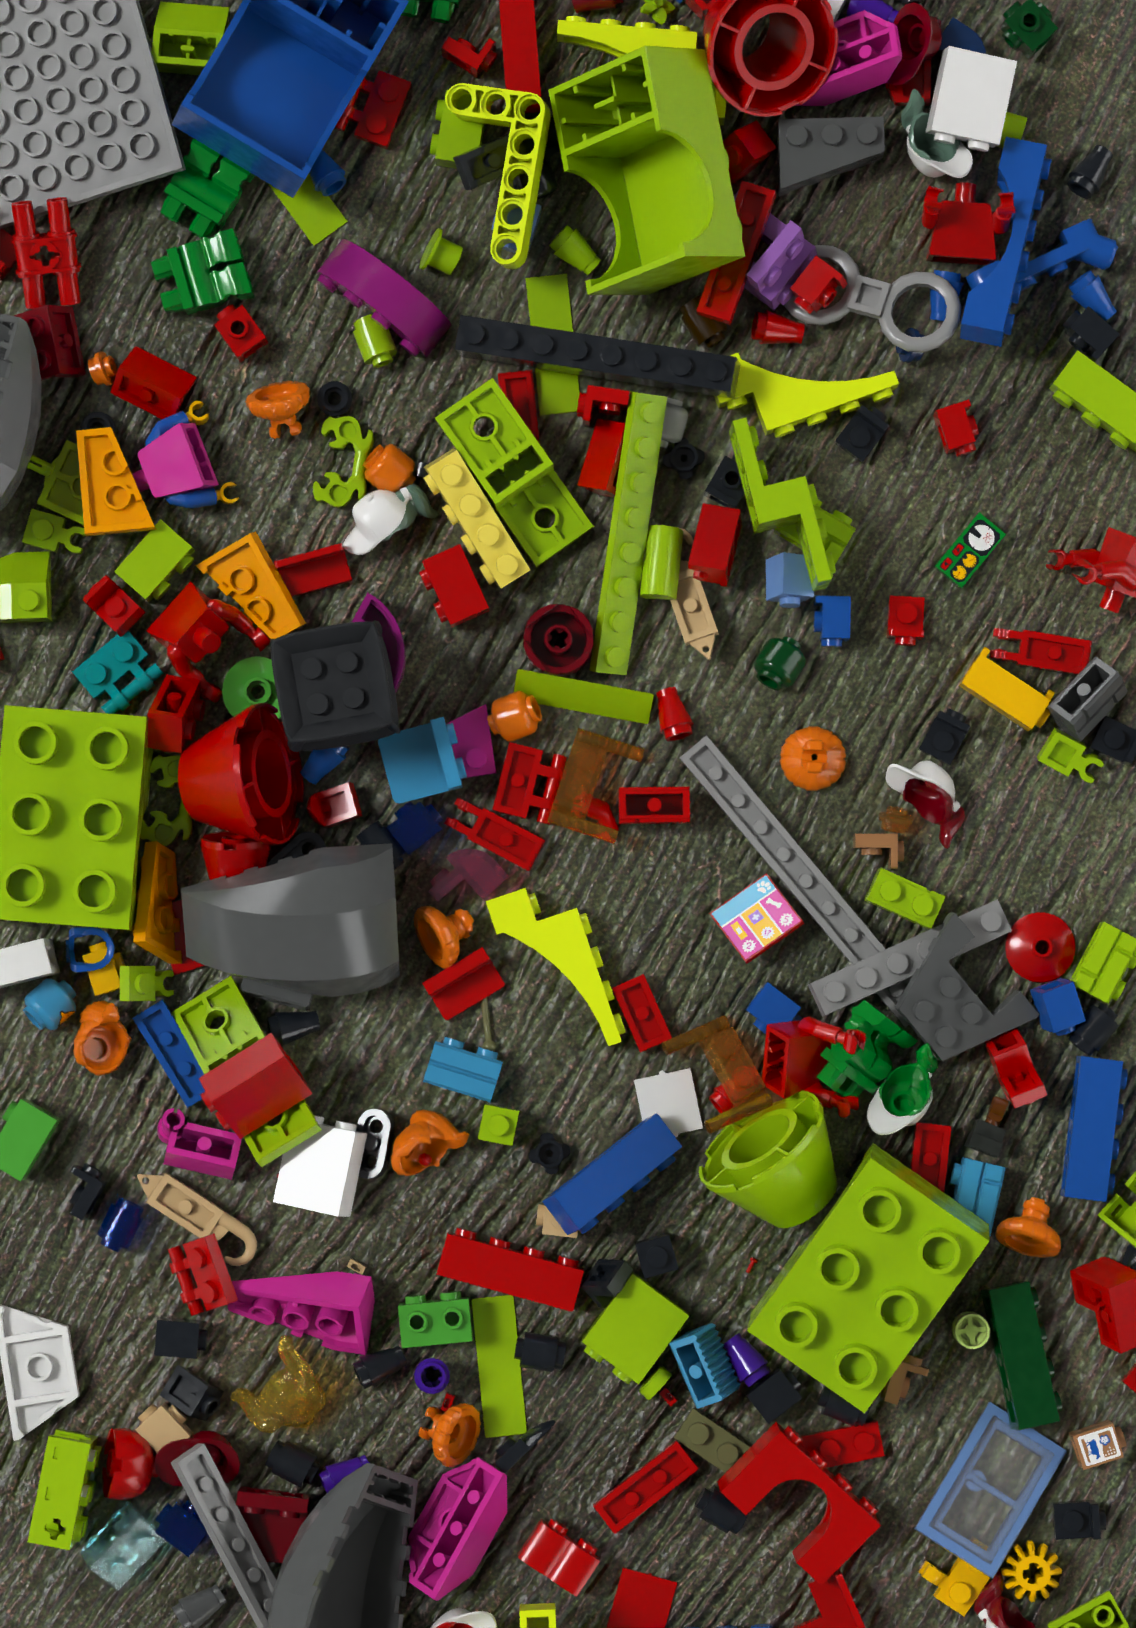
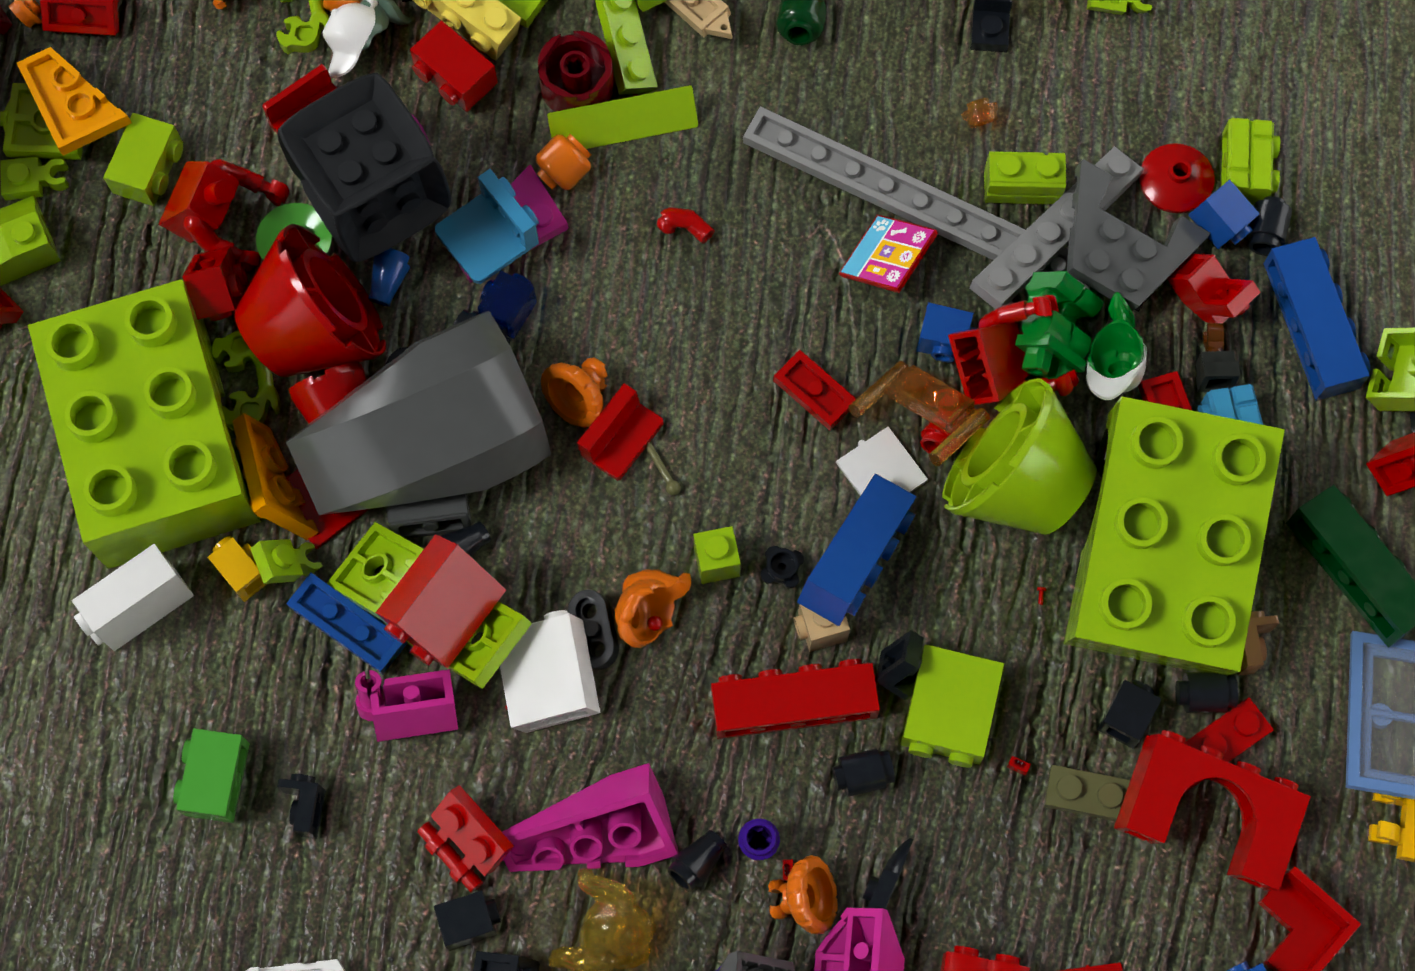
camera: 20 degrees left, 15 degrees down
dark azure head [23,978,77,1030] -> none
blue piece [65,927,114,972] -> none
teal plate [72,630,164,714] -> none
orange hair [73,1001,132,1076] -> none
red bracket [83,575,145,637] -> none
clear blue brick [97,1197,144,1252] -> none
dark pink torso [132,401,239,509] -> none
tan plate [137,1172,257,1266] -> none
light orange wing [195,531,307,639] -> none
red plate [307,782,362,828] -> none
tan piece [347,1258,367,1275] -> none
bright green brick [398,1291,473,1348] -> none
dark azure brick [423,1037,503,1103] -> none
clear pink brick [428,849,510,903] -> none
red hinge [444,797,545,872] -> none
lime sticker [472,1295,527,1438] -> none
neon yellow arch [486,888,626,1046] -> none
red plate [492,742,567,825] -> none
clear orange plate [548,728,645,844] -> none
red plate [593,1440,699,1534] -> none
red brick [618,787,690,824] -> none
black brick [634,1233,679,1279] -> none
lime tile [639,1366,672,1400] -> none
red cone [656,687,694,741] -> none
dark azure brick [669,1323,741,1409] -> none
black brick [694,1485,749,1534] -> none
dark purple cone [724,1333,771,1388] -> none
orange hair [780,726,846,791] -> none
medium nougat bracket [853,834,904,869] -> none
dark red hair [885,761,965,849] -> none
yellowish green wheel [952,1311,990,1349] -> none
orange hair [995,1197,1061,1258] -> none

